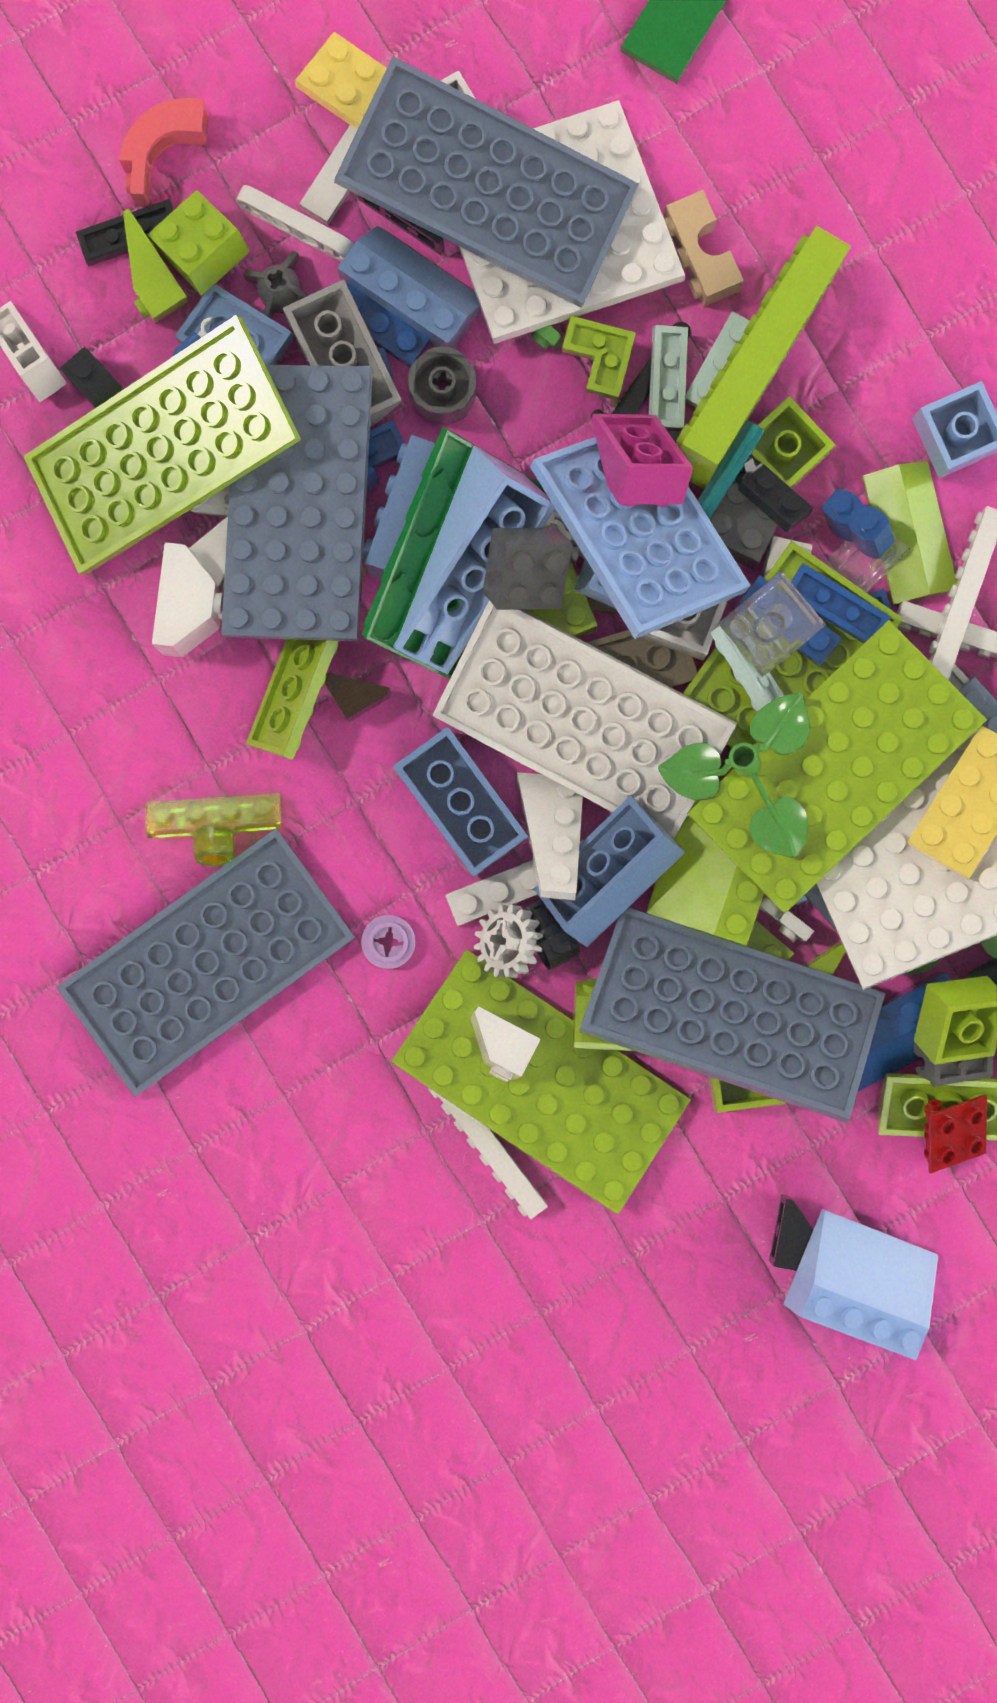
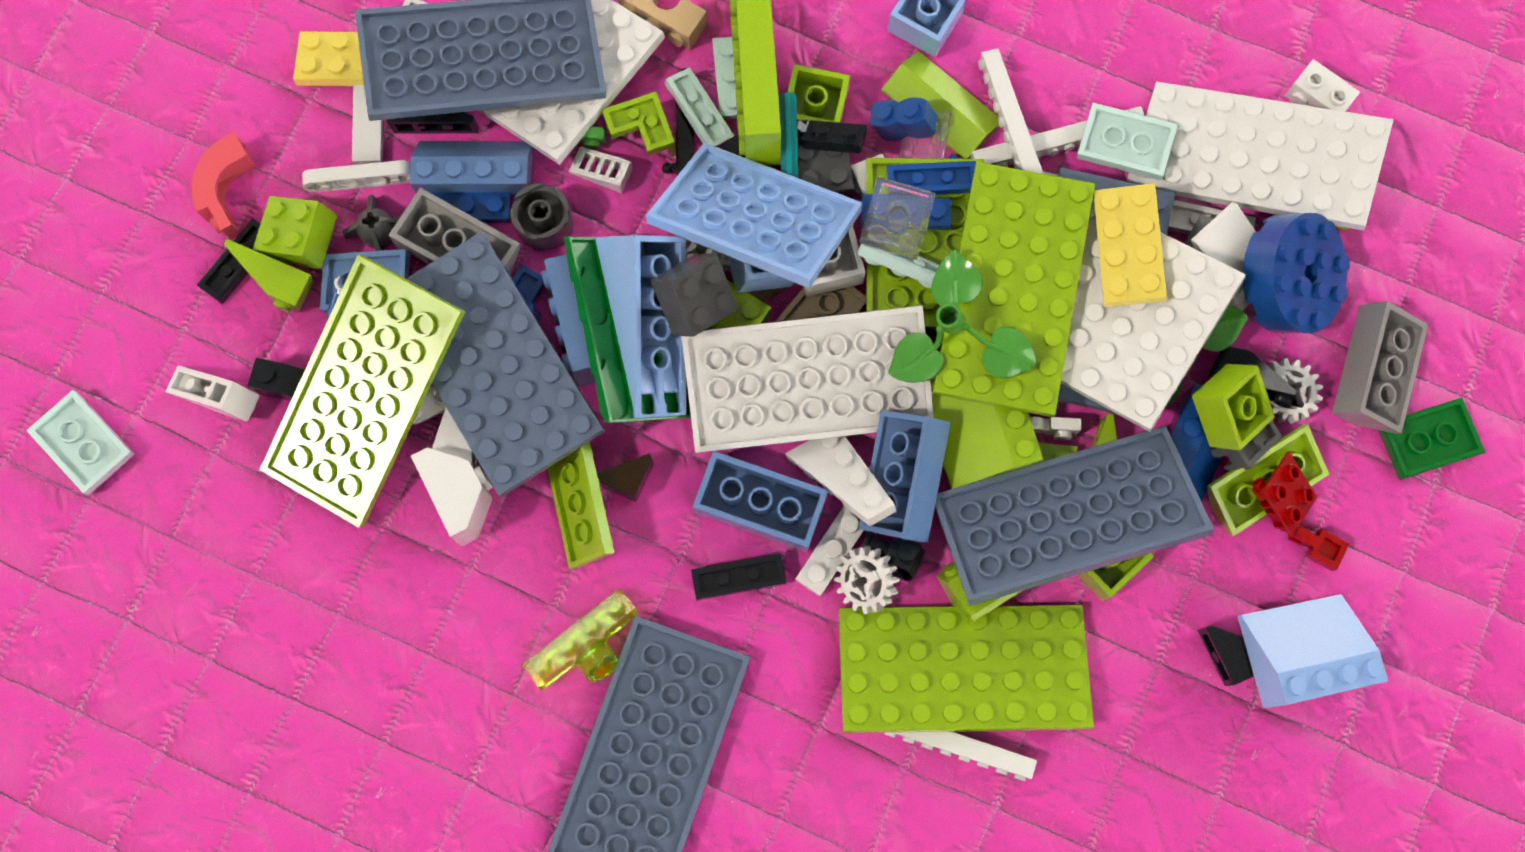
camera: 35 degrees left, 10 degrees down
lavender gear [361,915,415,969] -> none
white slope [470,1006,541,1082] -> none
dark pink slope [592,414,693,507] -> none
none -> white slope [569,147,633,194]
none -> black plate [691,553,786,601]
none -> red plate [1288,526,1349,571]

